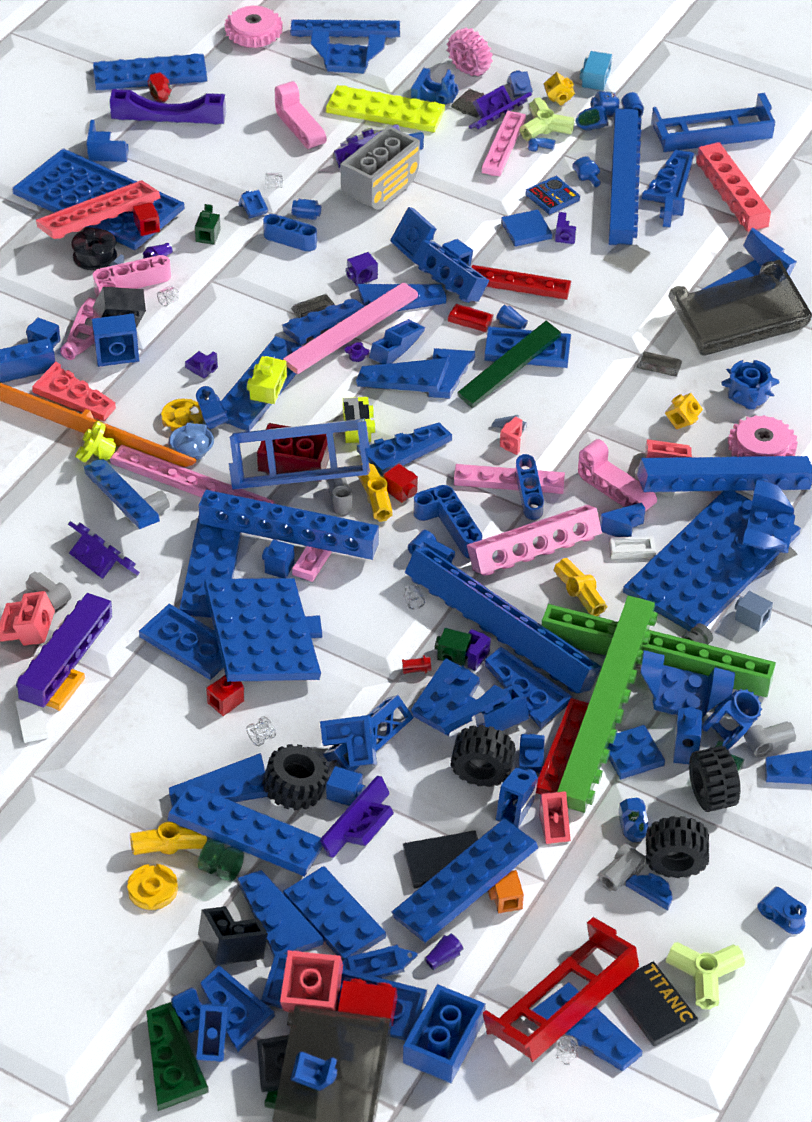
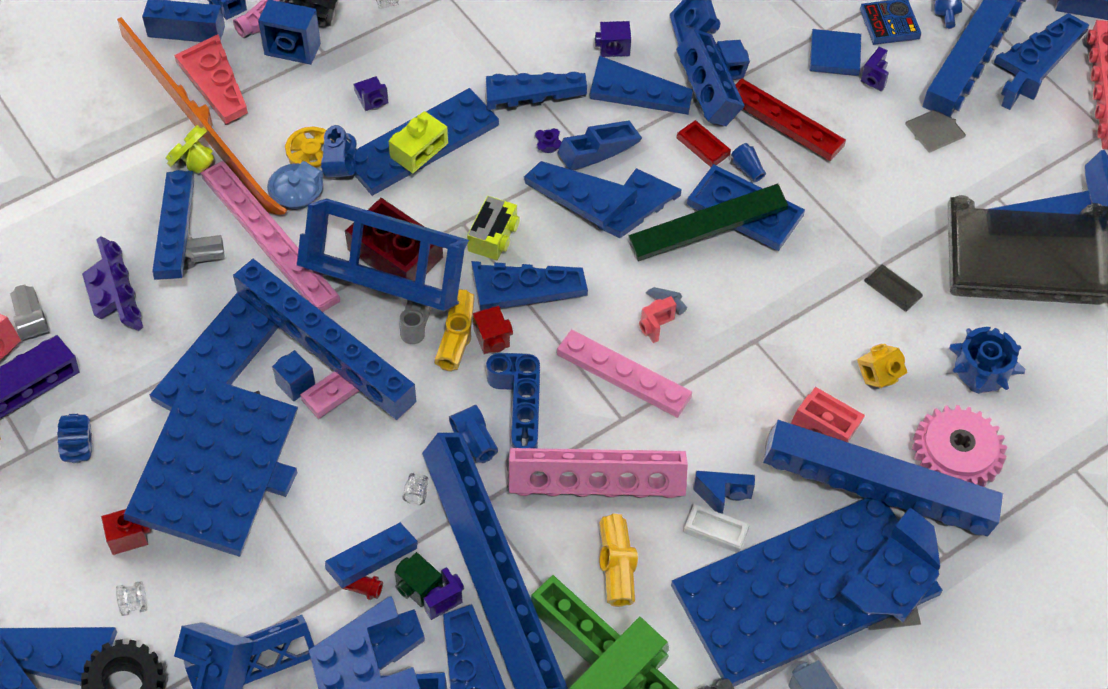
camera: 25 degrees right, 10 degrees up
blue plate [139,604,224,680] -> none
bright pink tile [283,282,418,375] -> none
clear smoke tile [291,294,335,318] -> none
blue beam [515,454,544,520] -> none
bright pink beam [578,439,657,512] -> none
none -> blue gear [57,413,92,463]
none -> blue plate [325,522,418,588]

